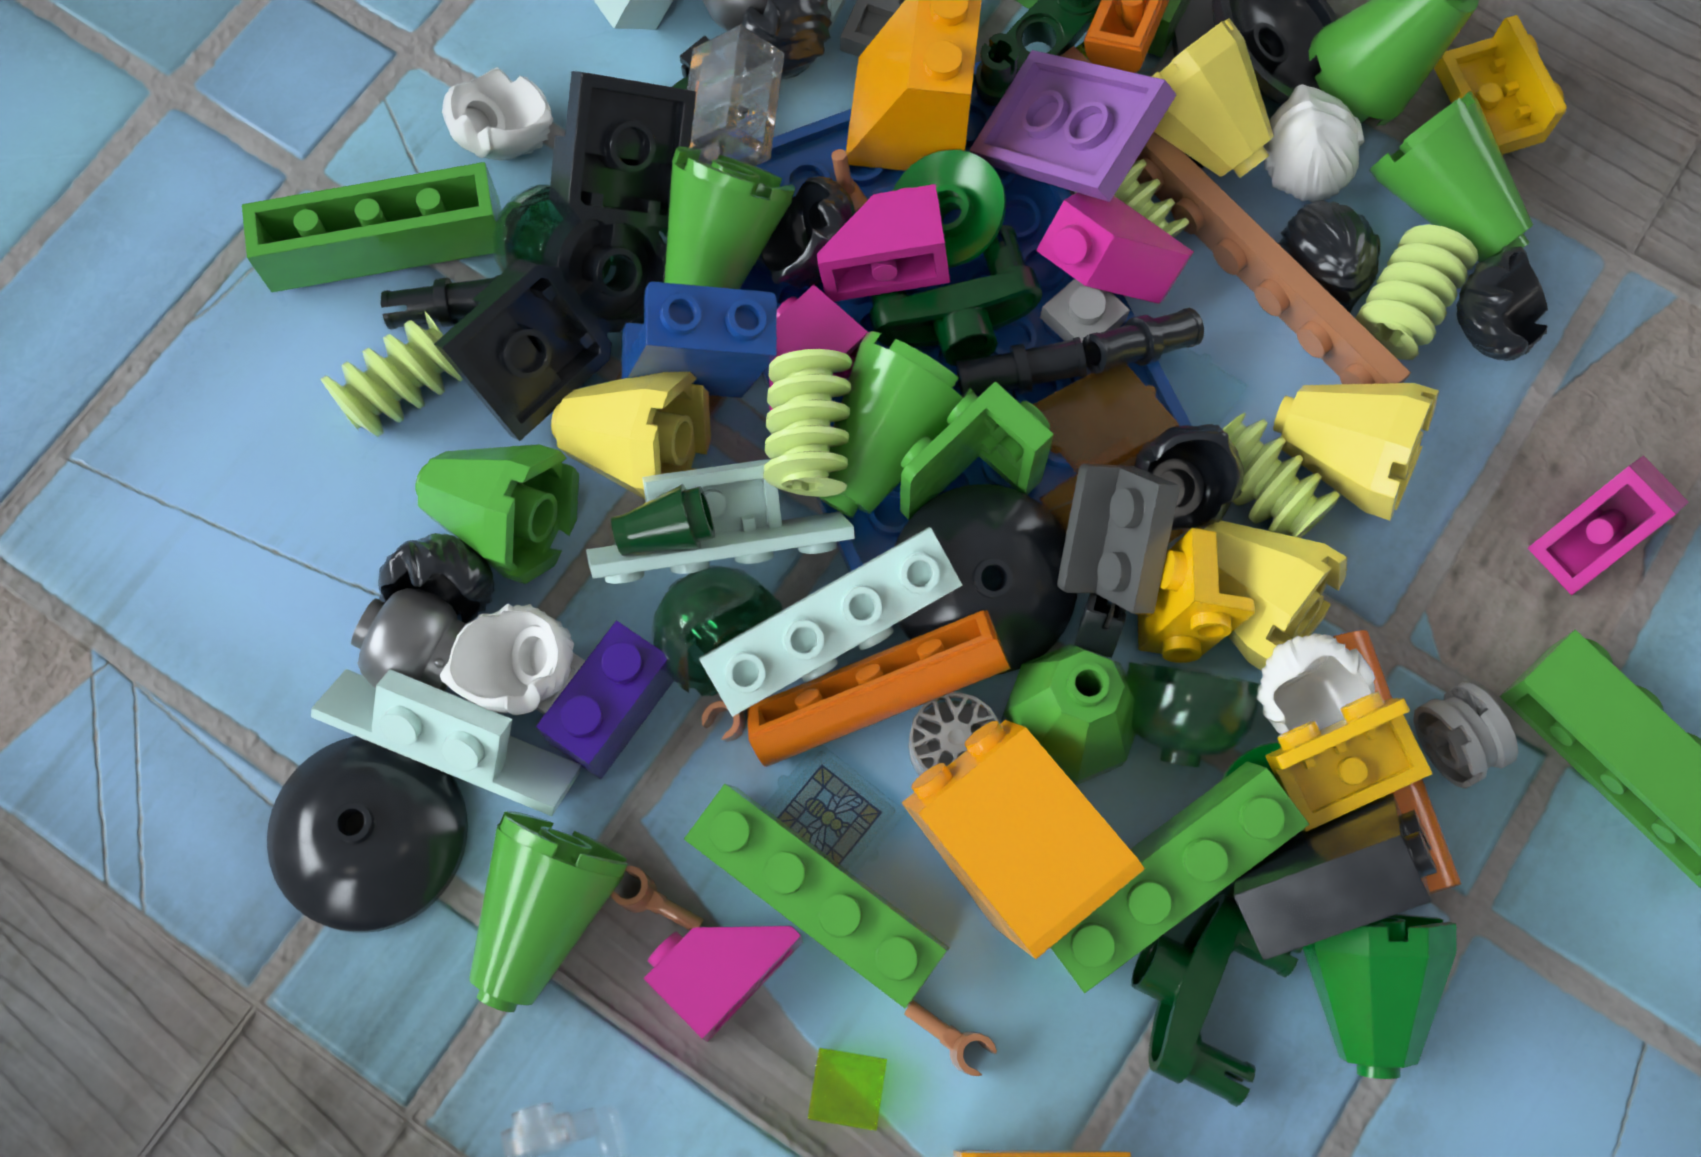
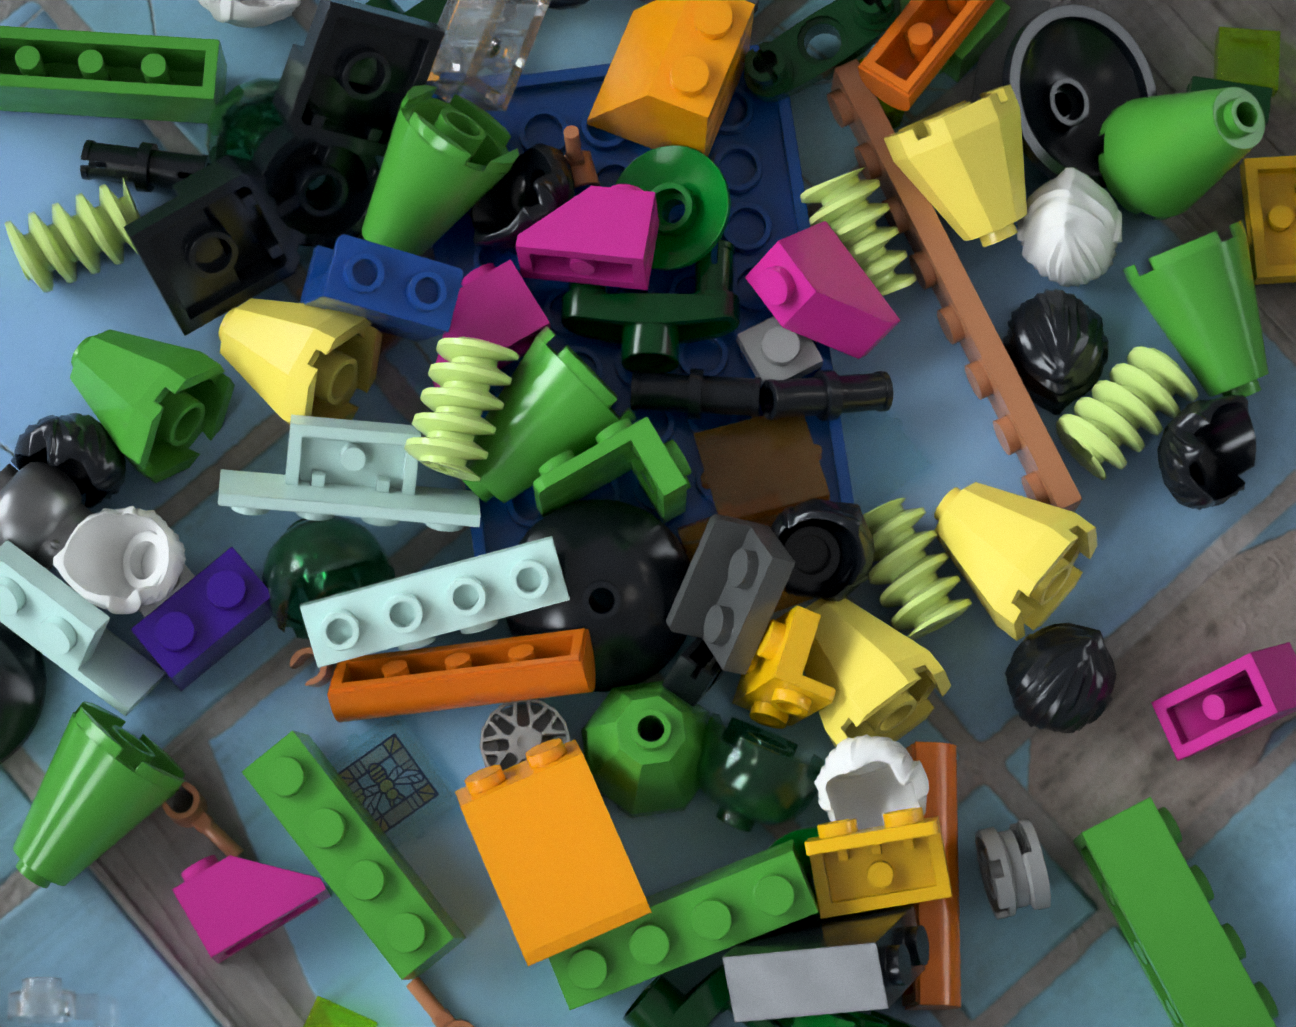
camera: 10 degrees right, 5 degrees up
dark green cone [611,484,715,556] -> none
medium lavender plate [969,50,1176,202] -> none
none -> black hair [1005,623,1116,733]

